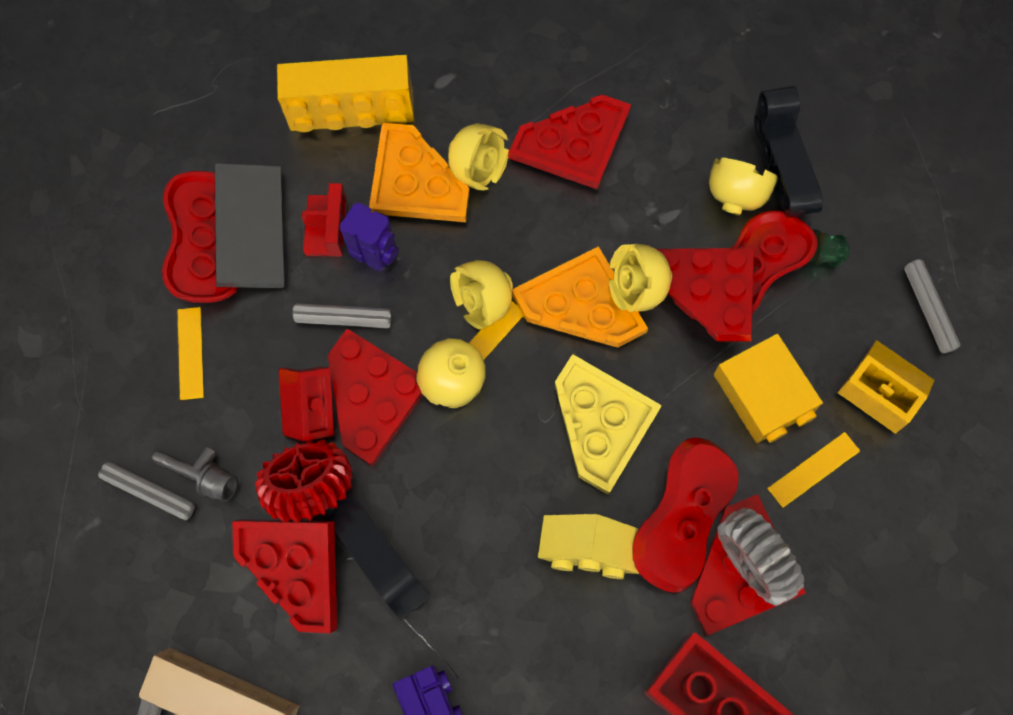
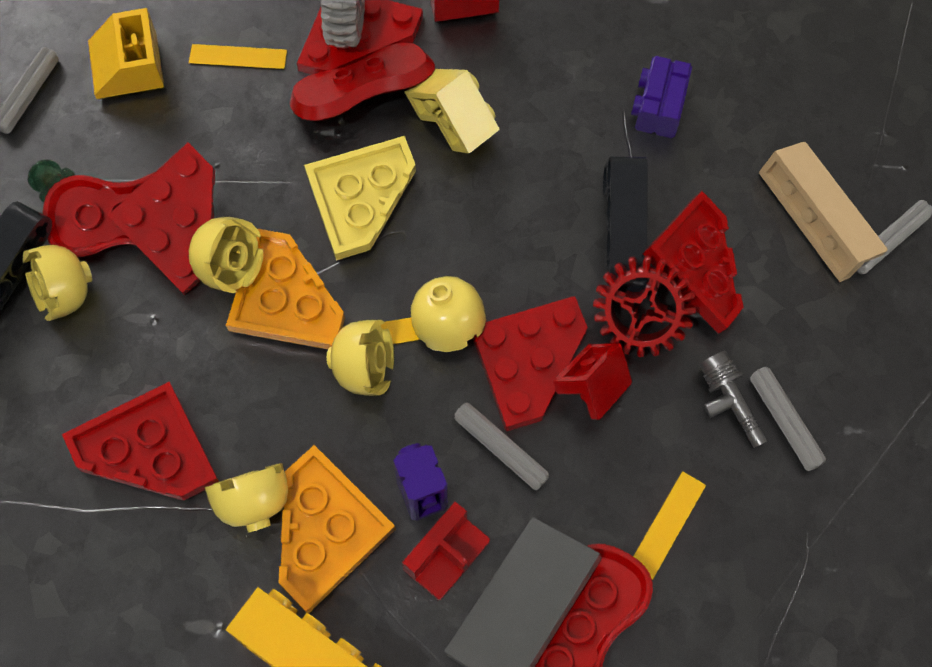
camera: 145 degrees left, 5 degrees down
yellow brick [714,333,823,444] -> none

